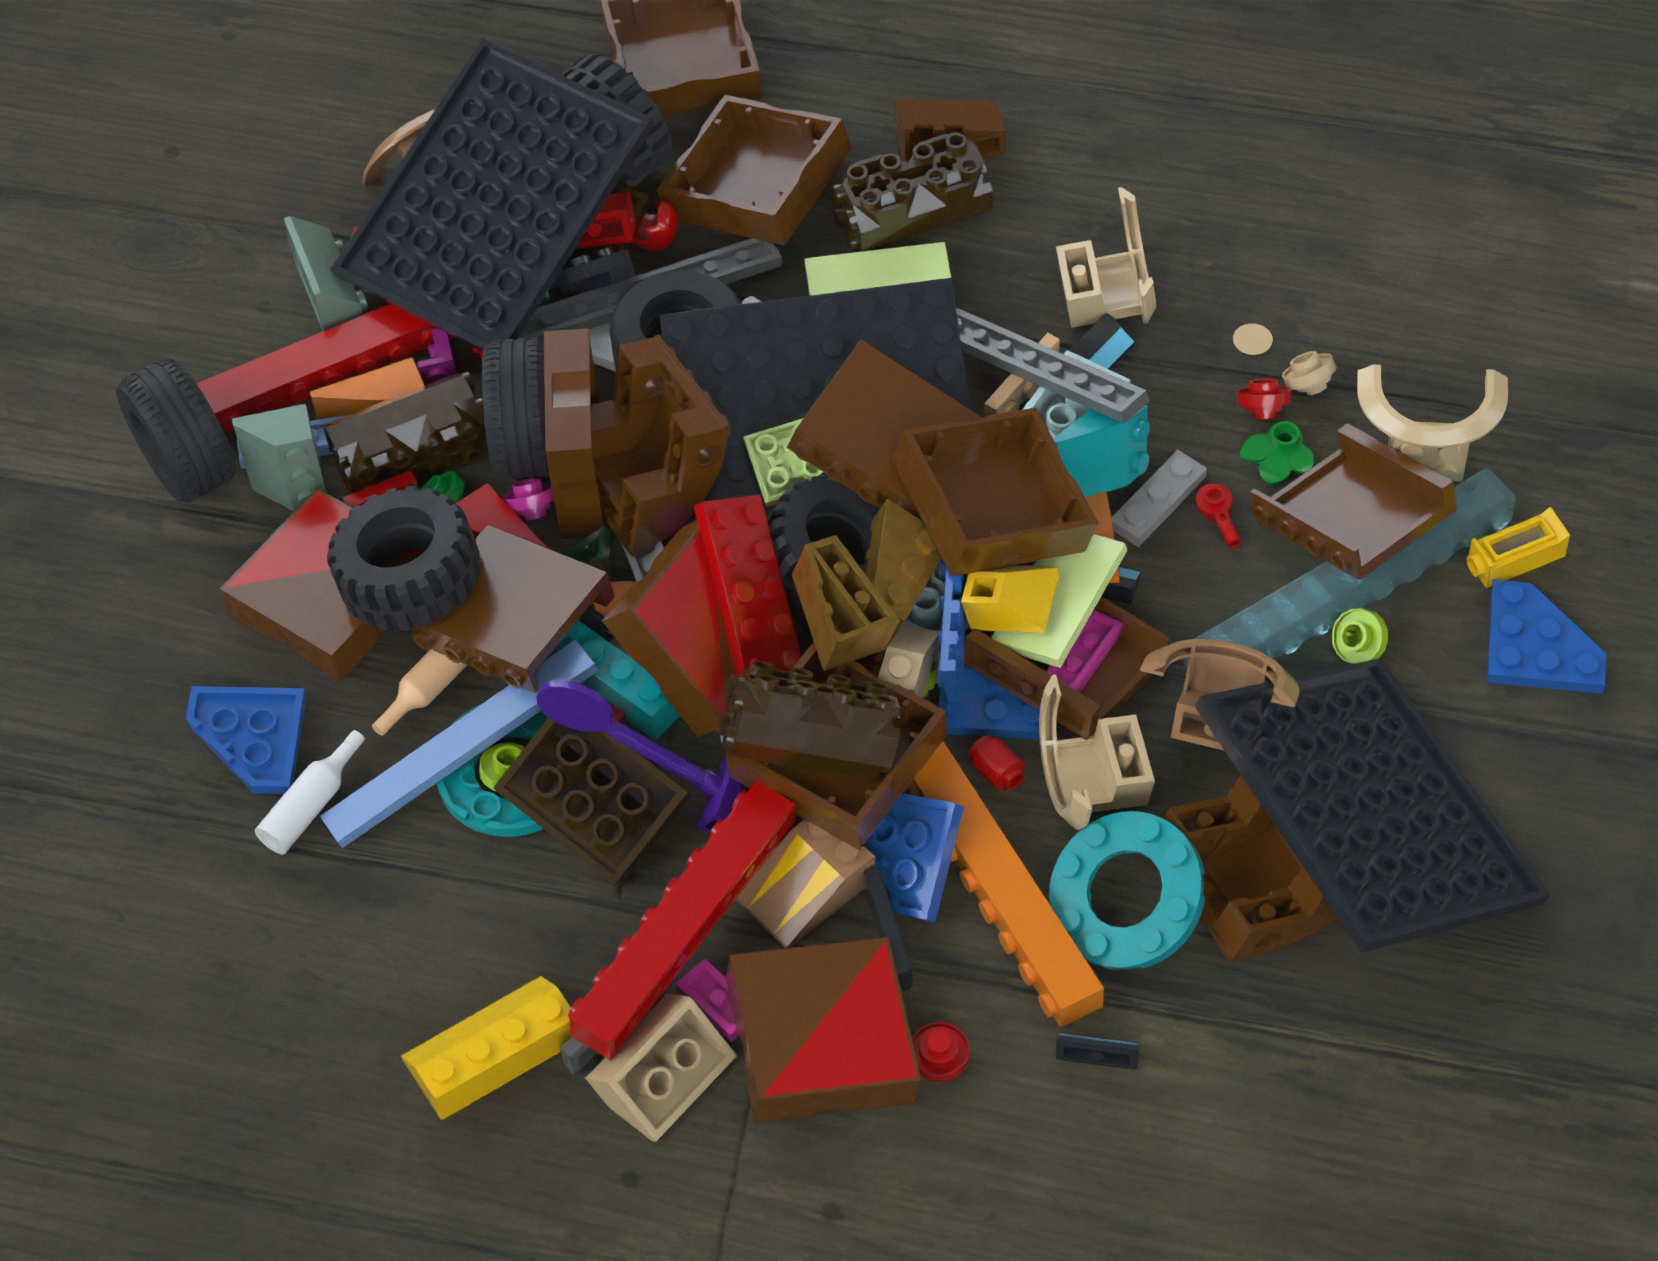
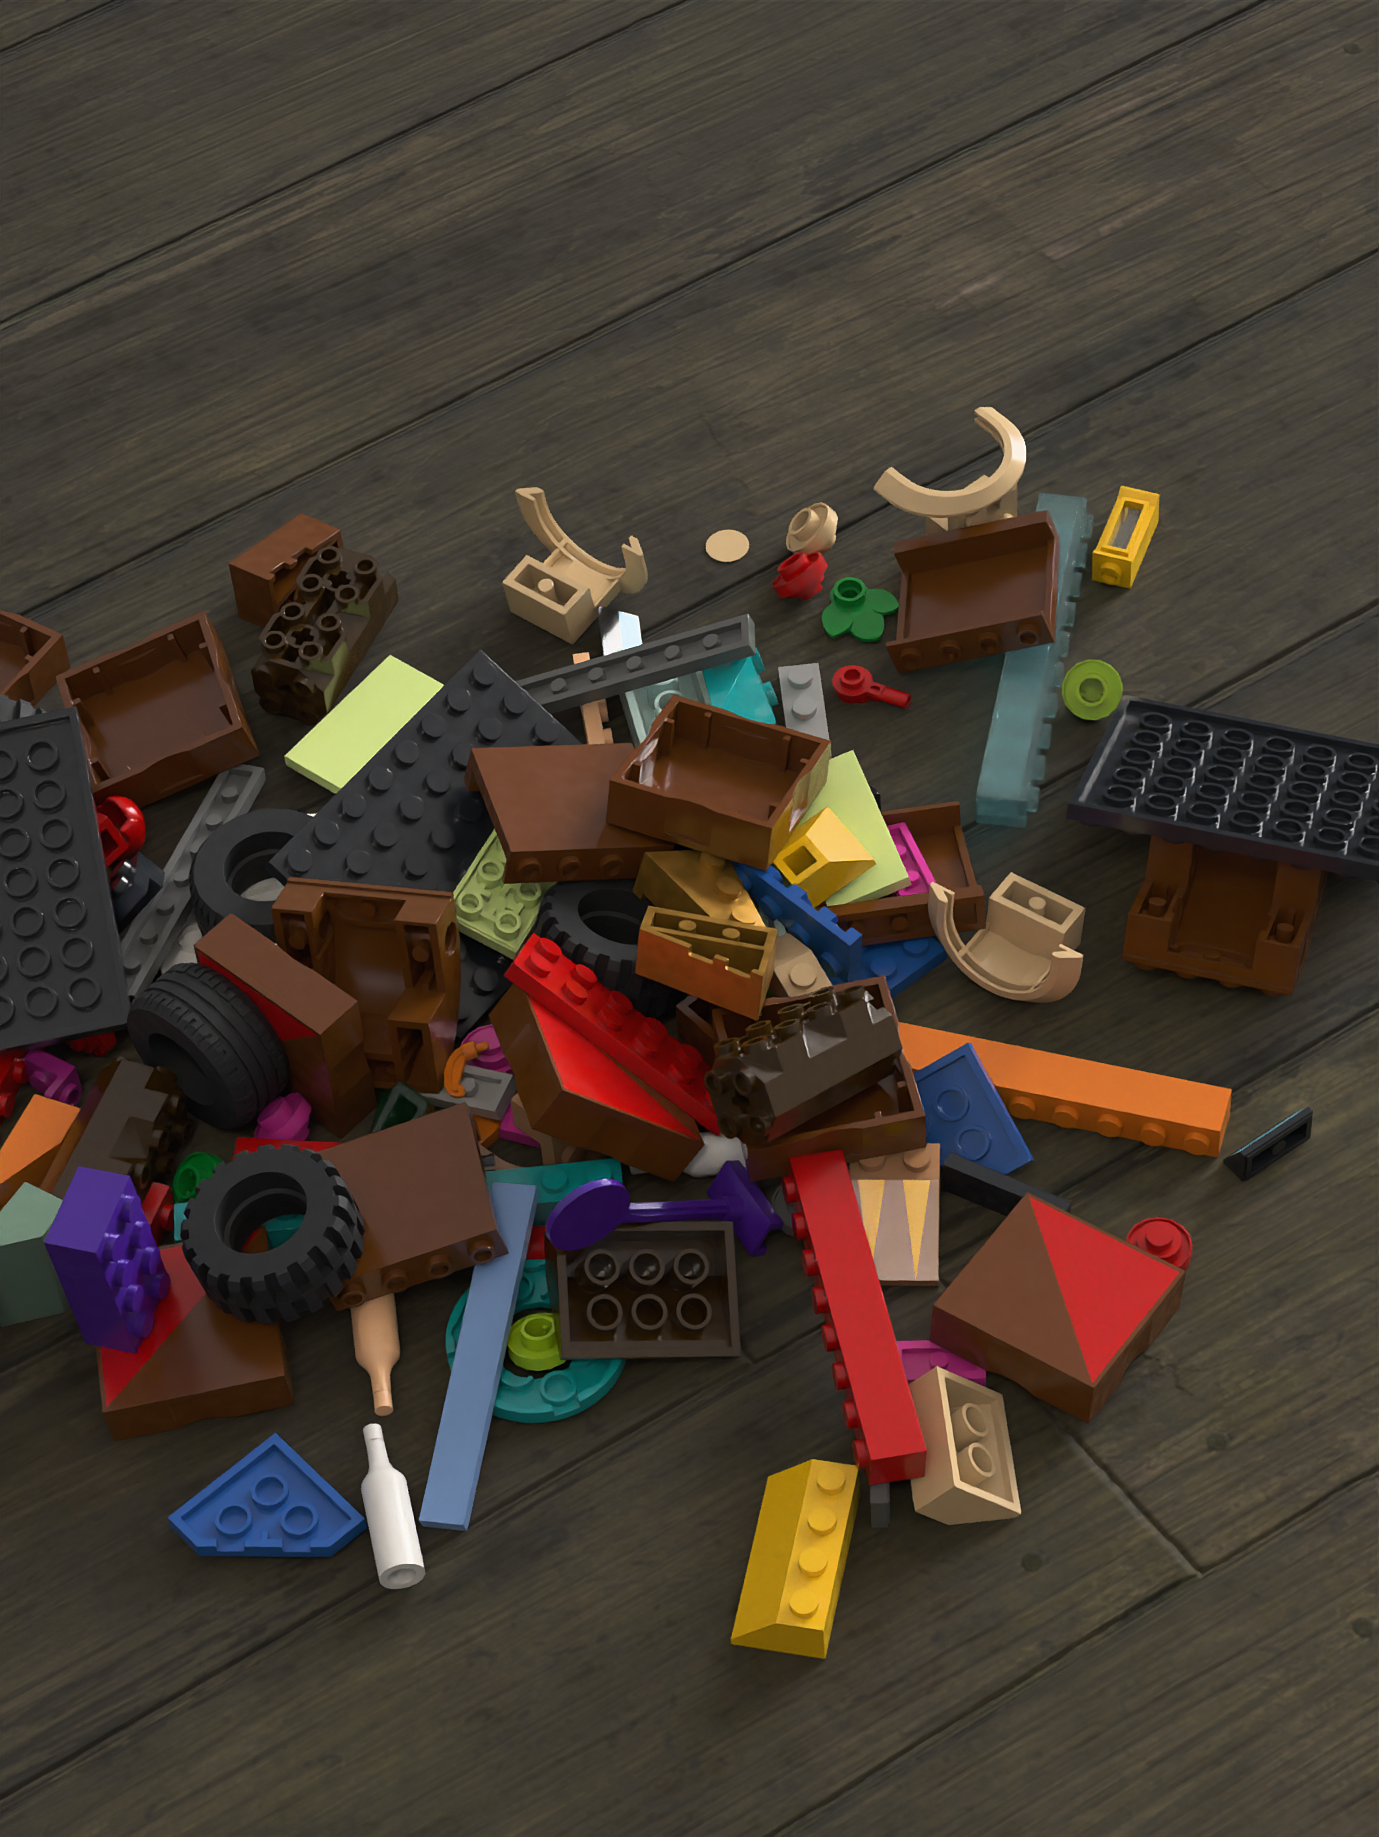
camera: 45 degrees left, 5 degrees down
red brick [969,735,1026,791] -> none
teal plate [1049,811,1205,971] -> none
medium nougat piece [1140,639,1300,750] -> none
blue plate [1487,579,1606,694] -> none
none -> dark purple brick [44,1166,170,1354]
none -> orange piece [444,1040,489,1099]

